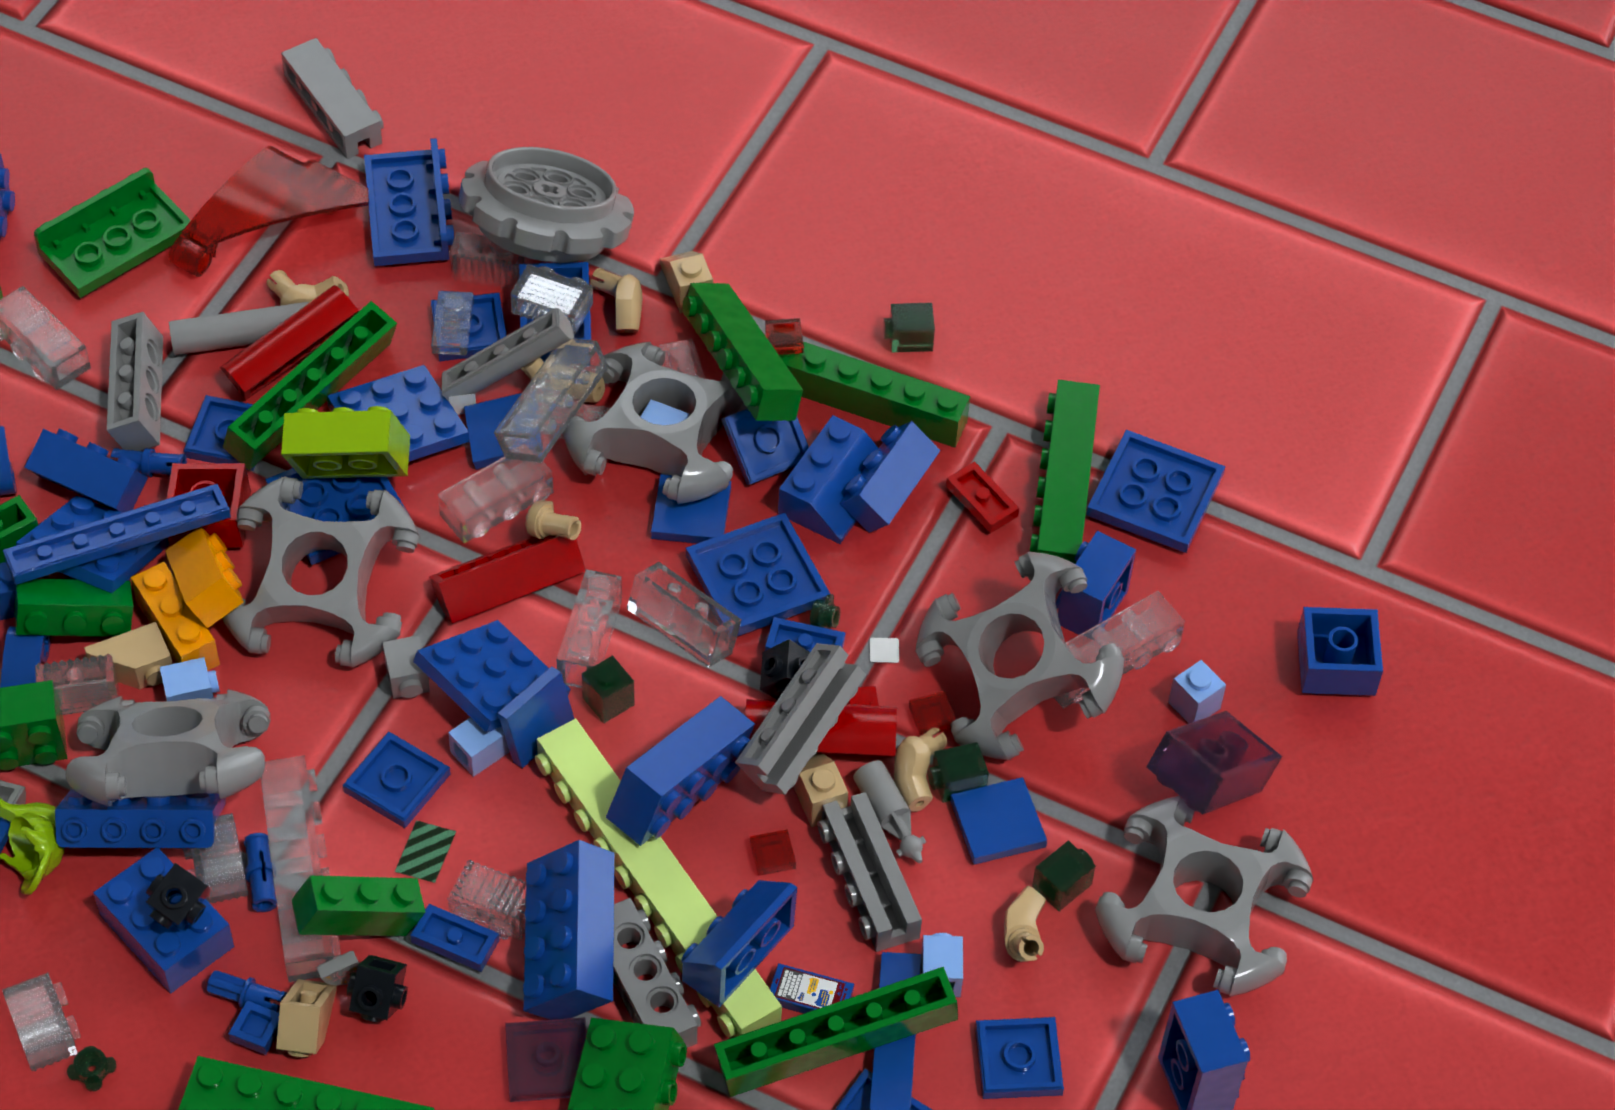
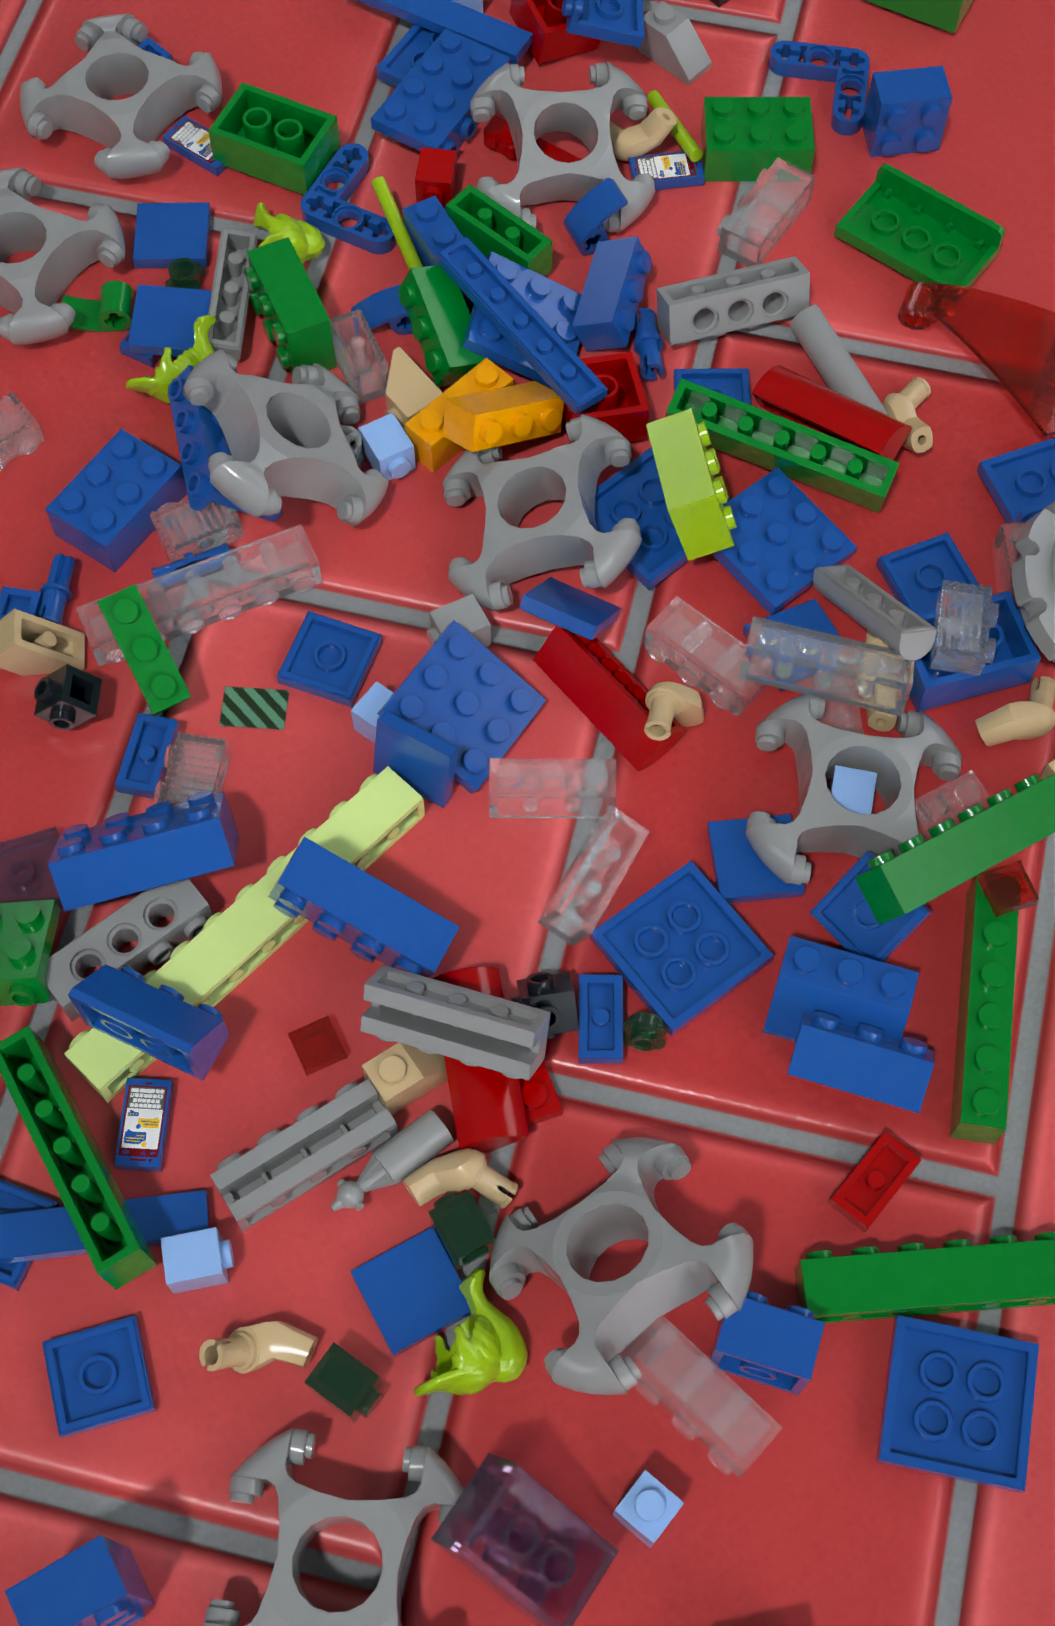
camera: 80 degrees right, 10 degrees up
black brick [146,863,211,930] -> none
light grey tile [316,951,360,985] -> none
clear plate [431,291,474,355] -> none
white sticker [449,394,476,415] -> none
brick [582,655,635,723] -> none
white sticker [870,637,899,663] -> none
clear red tile [909,691,956,736] -> none
none -> lime piece [413,1268,528,1396]
none -> blue tile [519,577,621,640]

